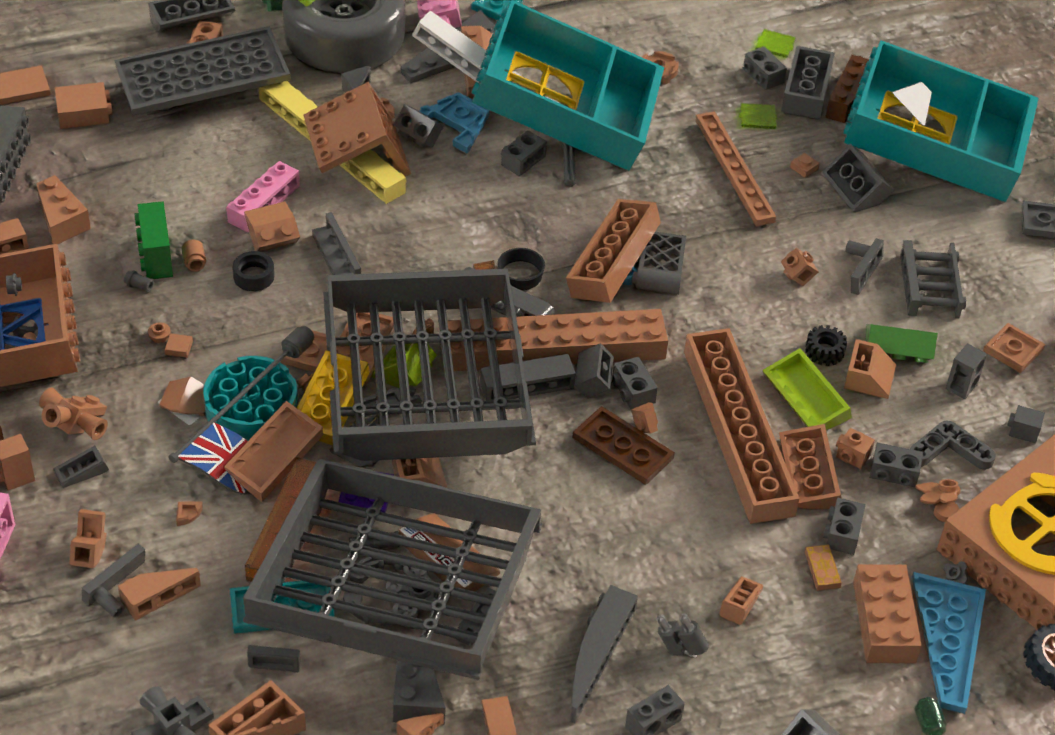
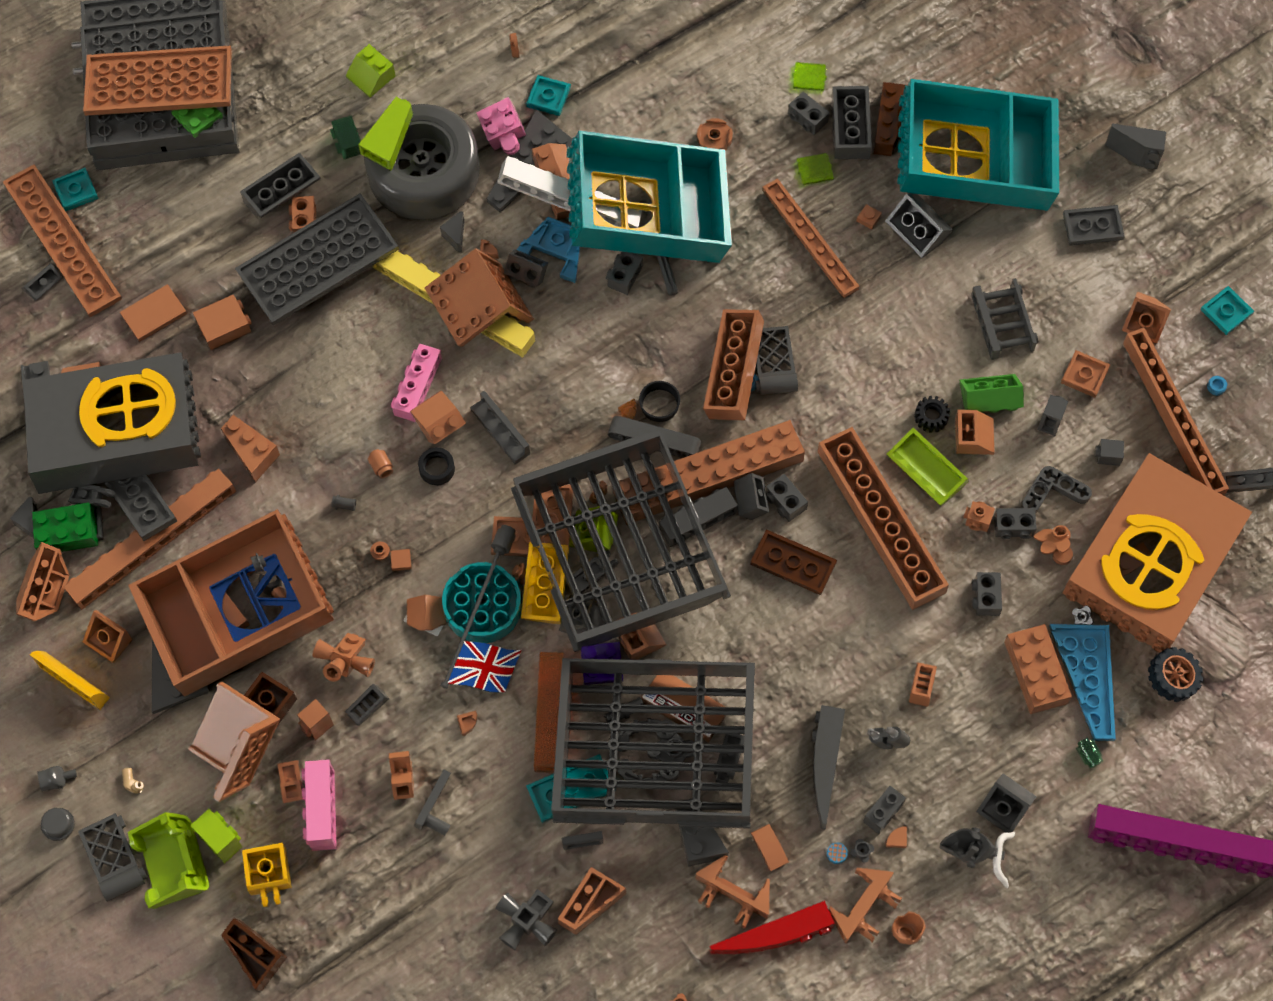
camera: 10 degrees left, 20 degrees up
nougat slope [118,568,201,621] -> none
green brick [134,201,173,279] -> none
nougat slope [224,401,323,502] -> none
nougat bracket [631,402,658,434] -> none
nougat slope [779,424,841,509] -> none
nougat brick [781,248,819,286] -> none
nougat tile [805,545,842,591] -> none
dark grey piece [845,238,884,295] -> none
white sticker [893,82,932,125] -> none

